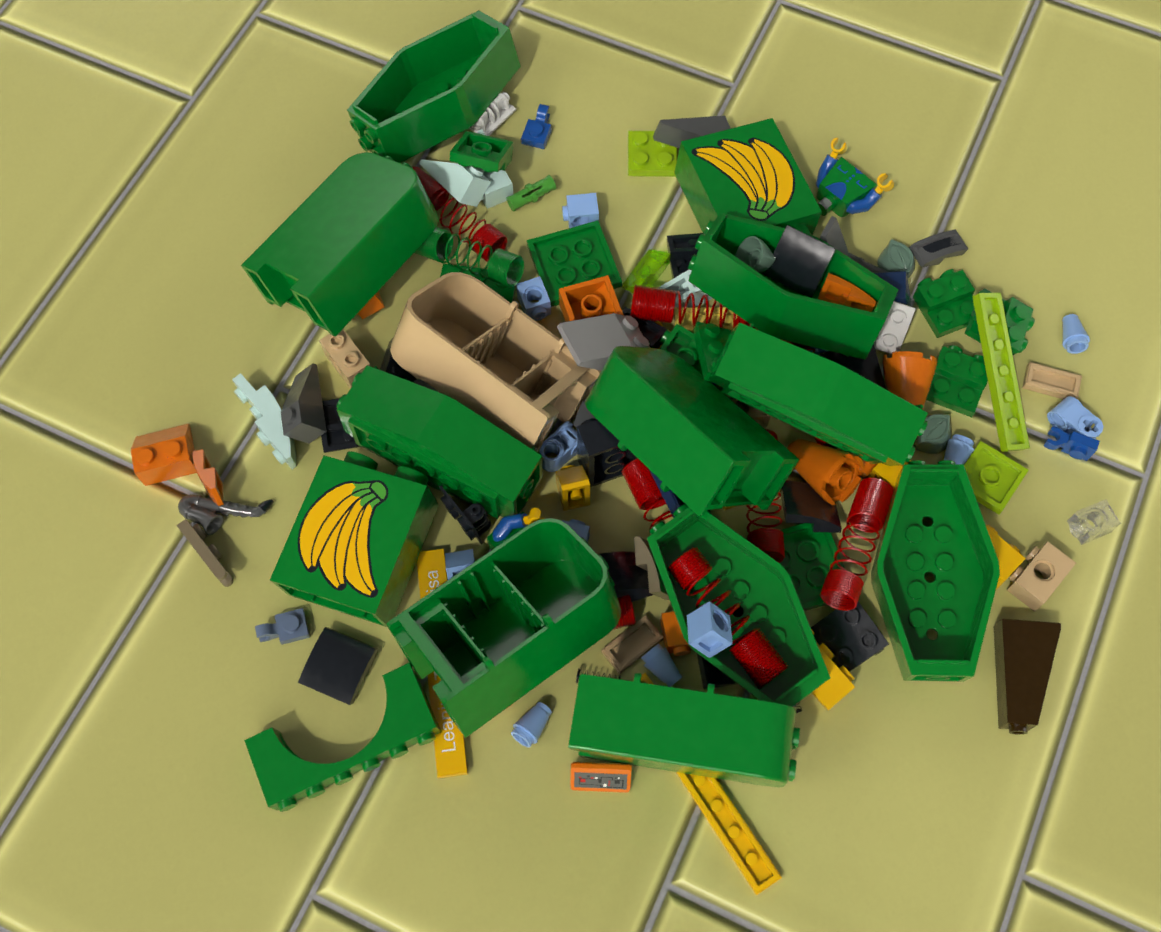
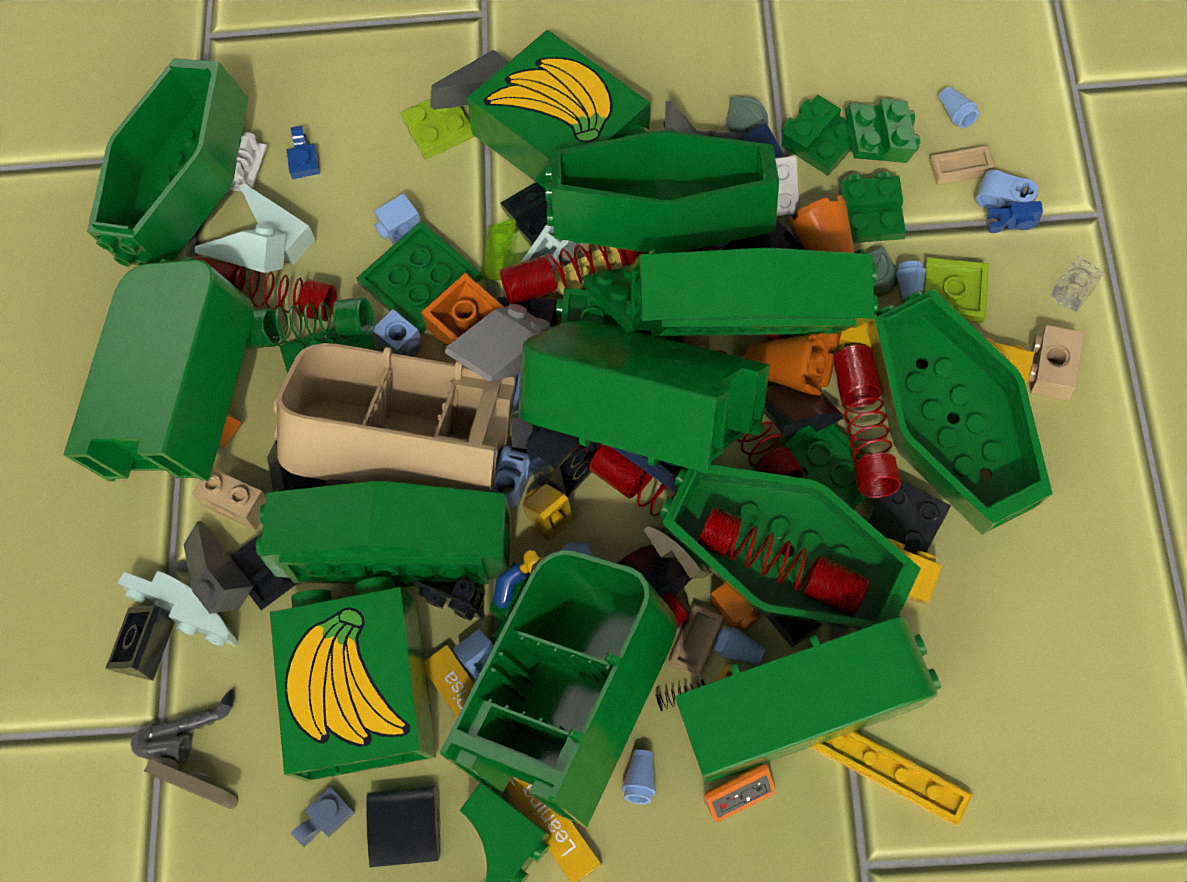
camera: 20 degrees left, 0 degrees up
orange slope [131,423,197,486] -> none
orange slope [192,449,224,506] -> none
green plate [449,131,514,172] -> none
bright green pin [506,175,556,212] -> none
light blue brick [687,601,733,658] -> none
sand green hat [735,236,776,273] -> none
black slope [764,225,836,298] -> none
torso [816,137,894,217] -> none
orange slope [818,273,876,312] -> none
dark grey slope [909,229,968,268] -> none
lime plate [972,292,1030,452] -> none
dark brown slope [994,619,1061,735] -> none
none -> black slope [105,605,175,681]

